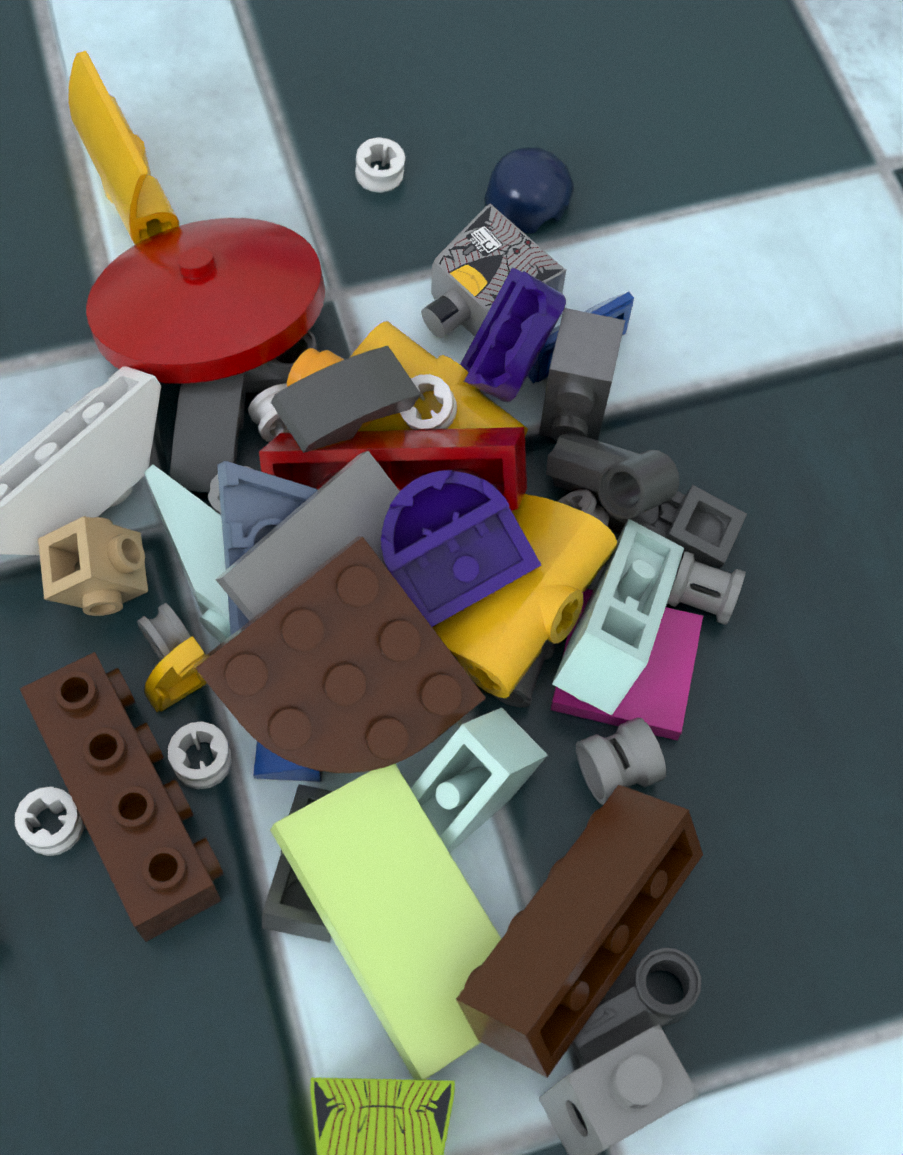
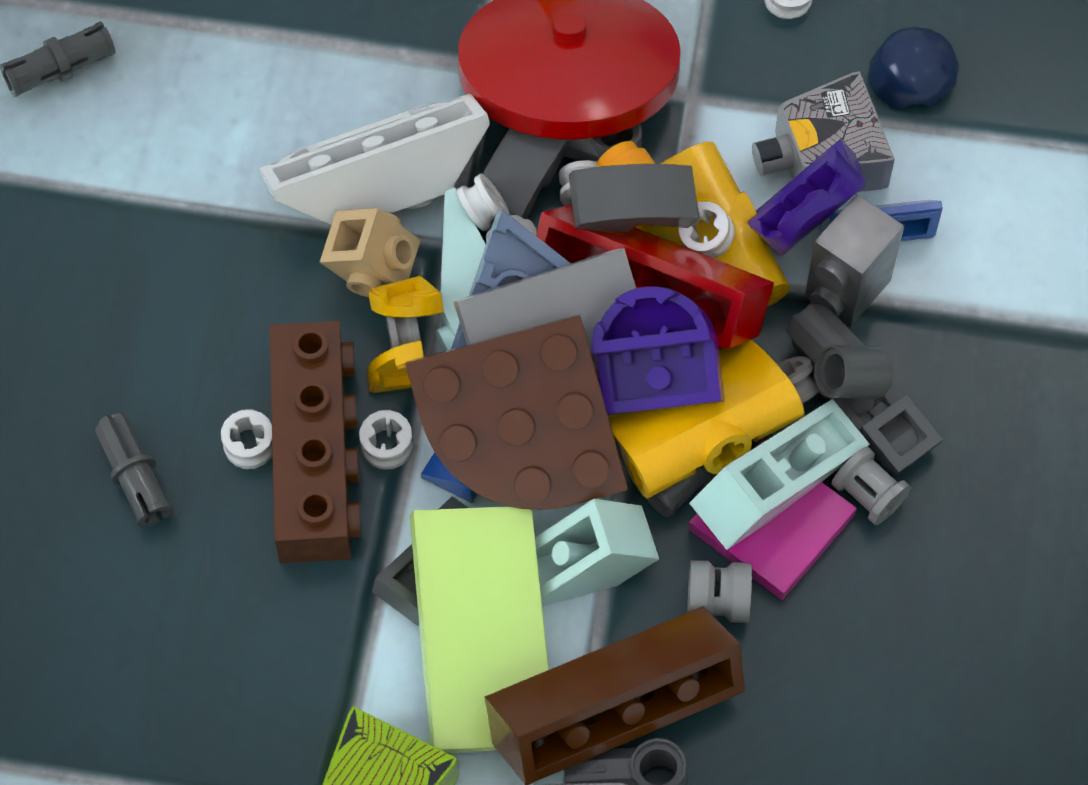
camera: 30 degrees right, 0 degrees up
none -> yellow tile [368,276,444,317]
none -> white bush [457,174,510,232]

